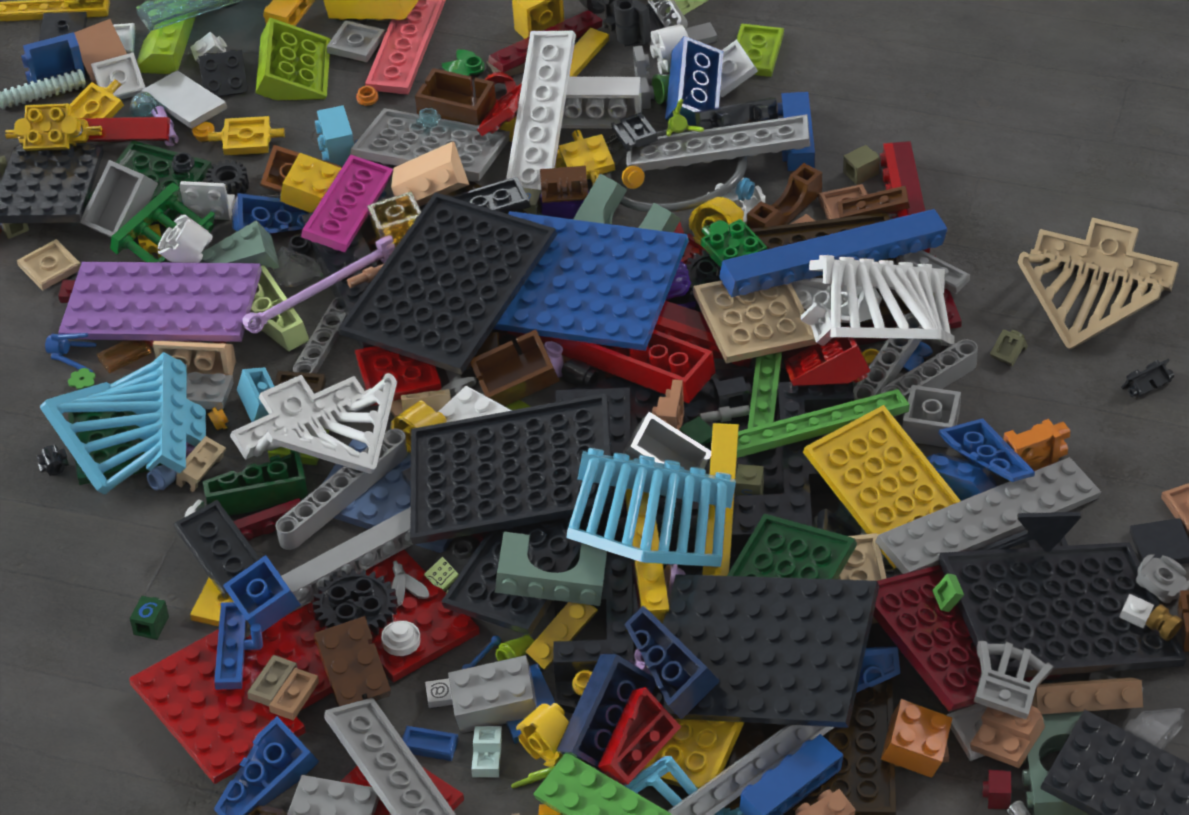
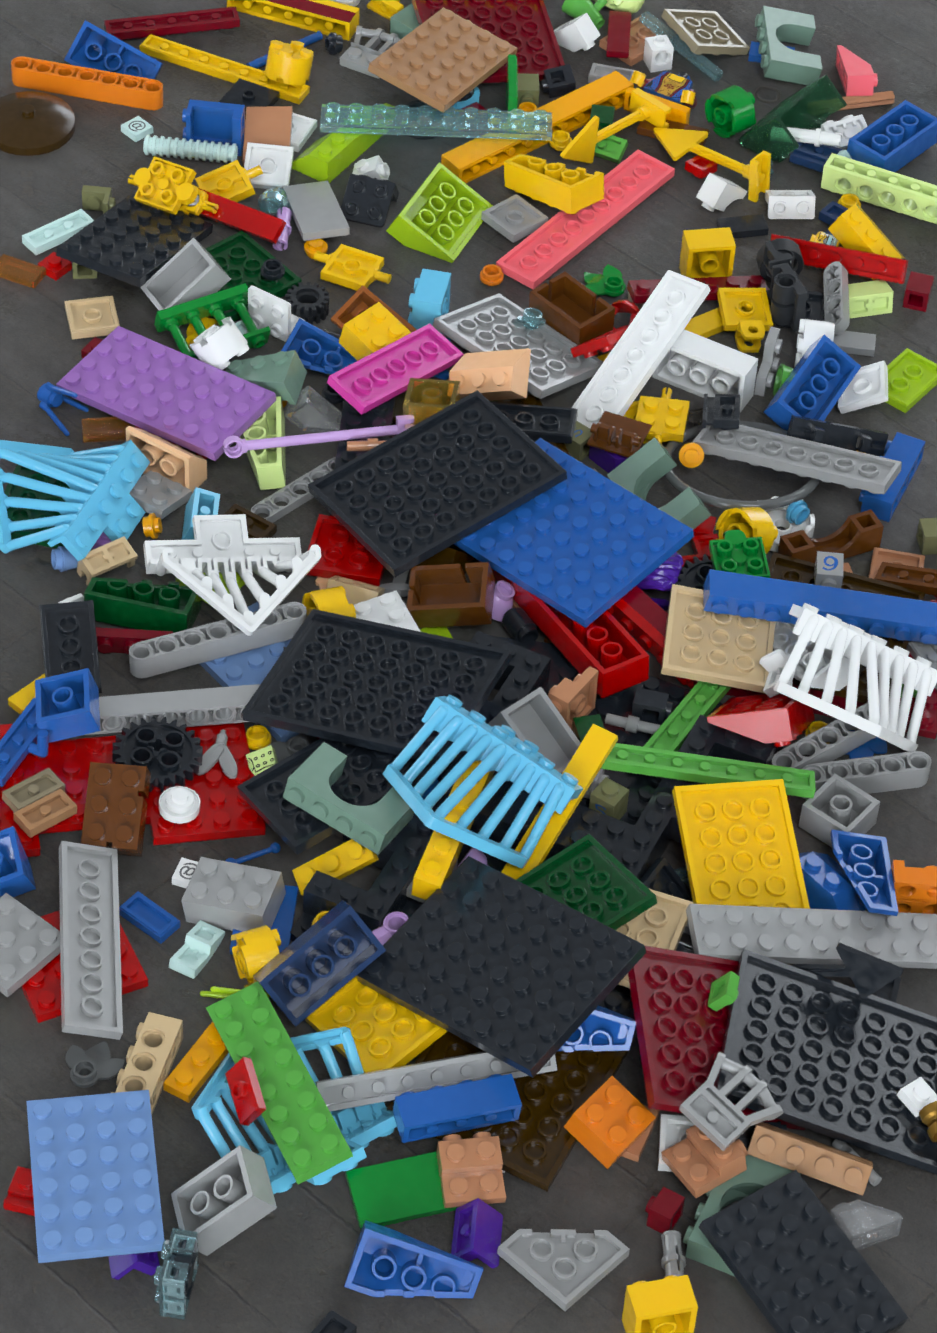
camera: 20 degrees right, 0 degrees up
bright green plant [68,368,95,390] -> none
lime cone [496,634,534,661] -> none
red wedge [598,687,681,785] -> none
dark blue wedge [624,605,720,720] -> none
lime plant [666,99,704,137] -> none
none -> yellow plate [246,725,272,750]
none -> yellow plate [717,288,773,353]
none -> light grey brick [814,551,844,588]

